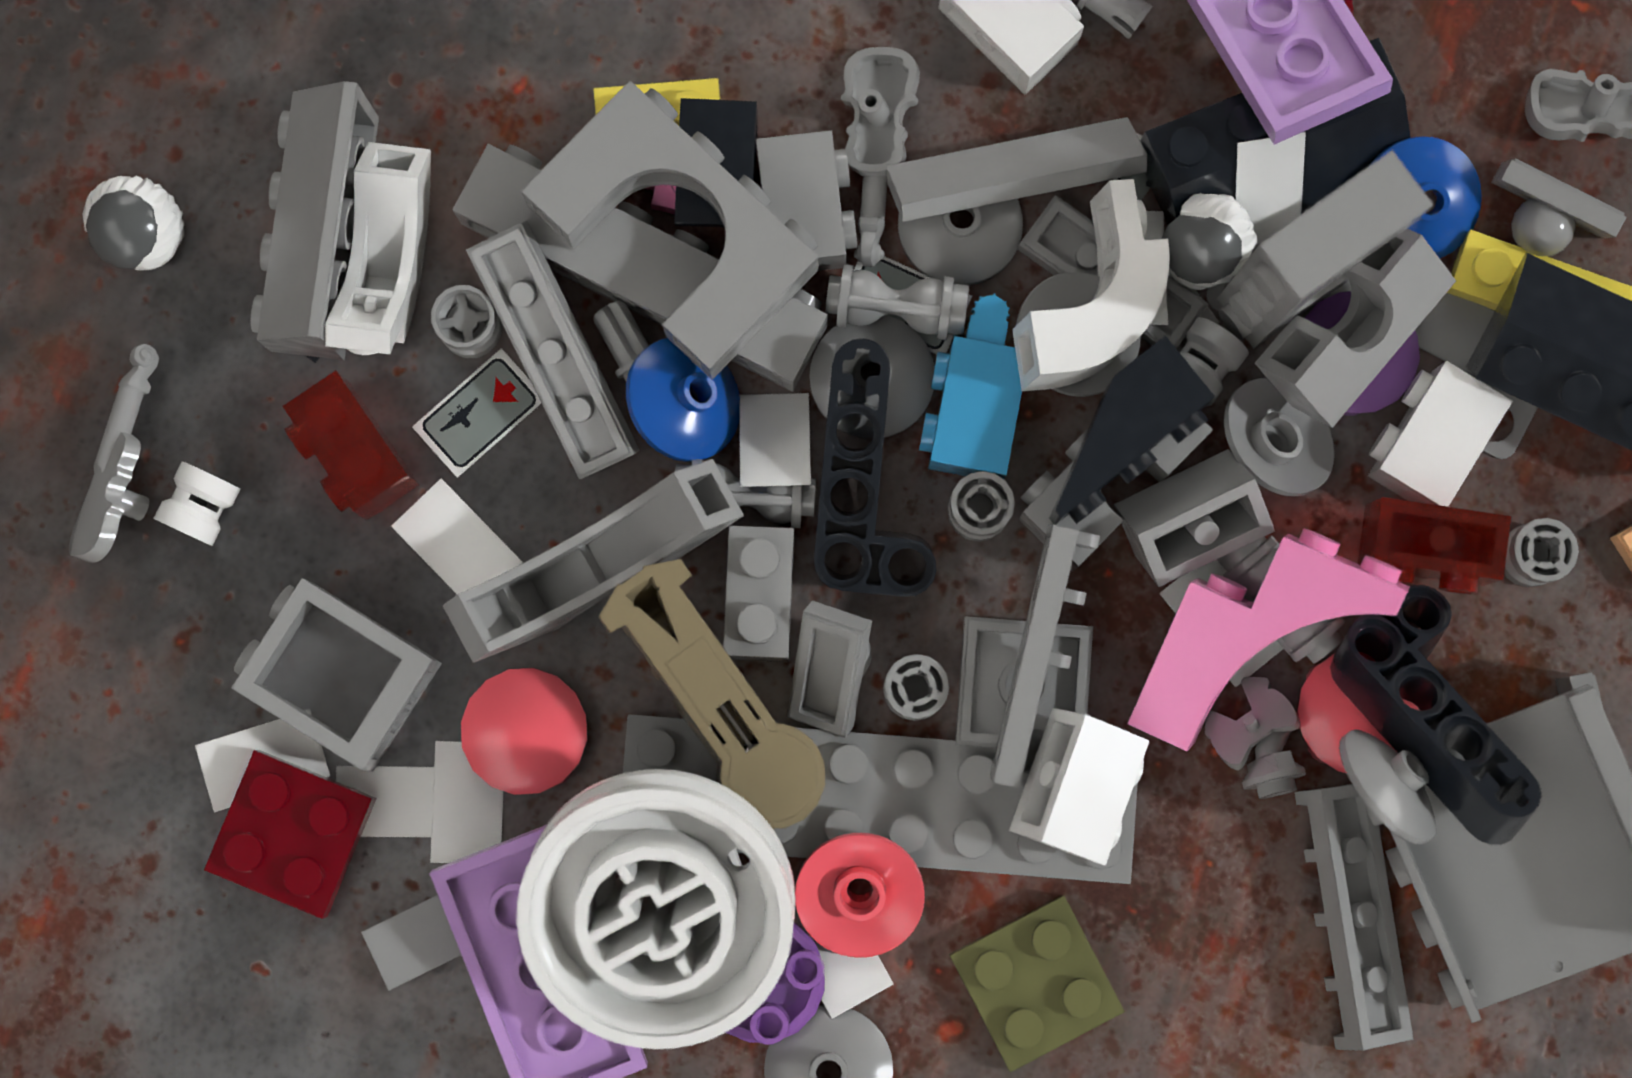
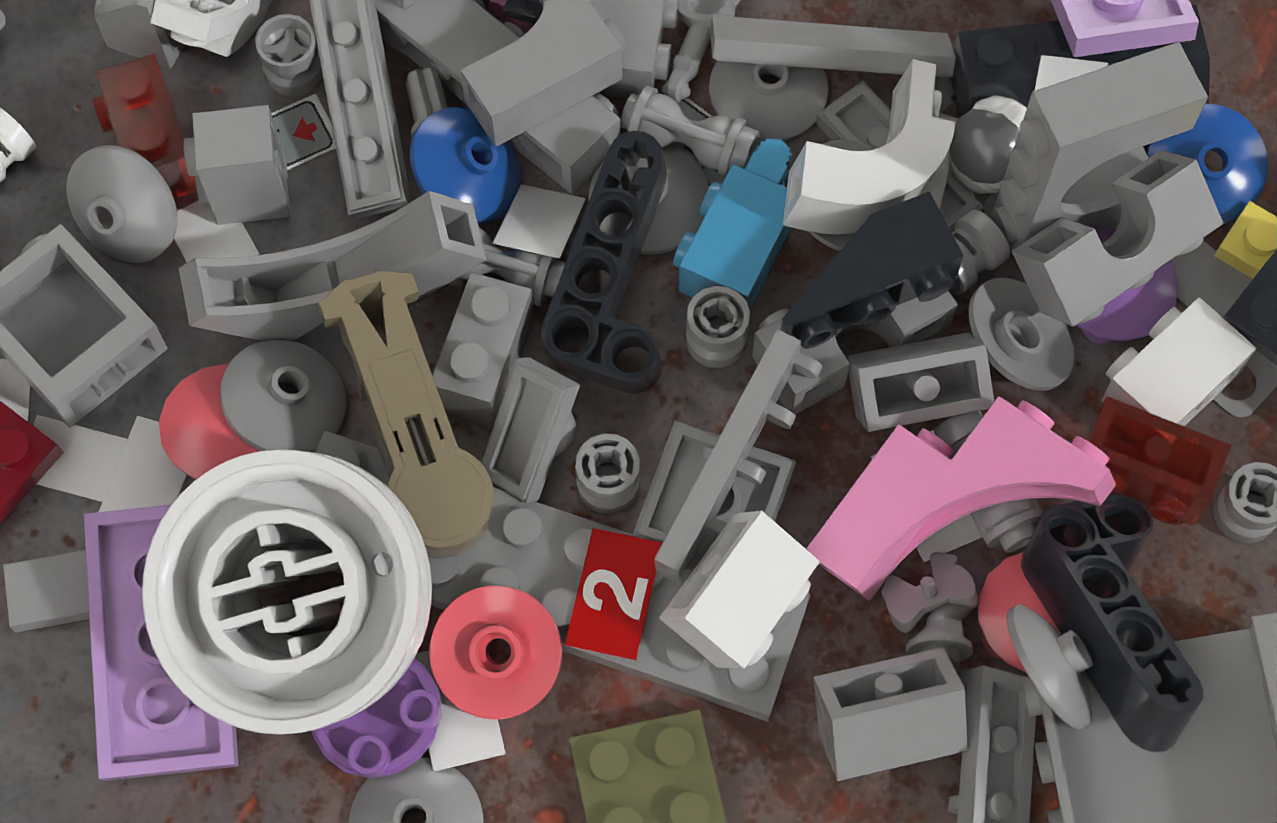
camera: 15 degrees right, 15 degrees down
none -> light grey dish [67,145,177,263]
none -> light grey brick [184,105,291,225]
none -> light grey dish [220,340,347,452]
none -> red sticker [564,528,663,661]
none -> light grey brick [813,647,968,781]

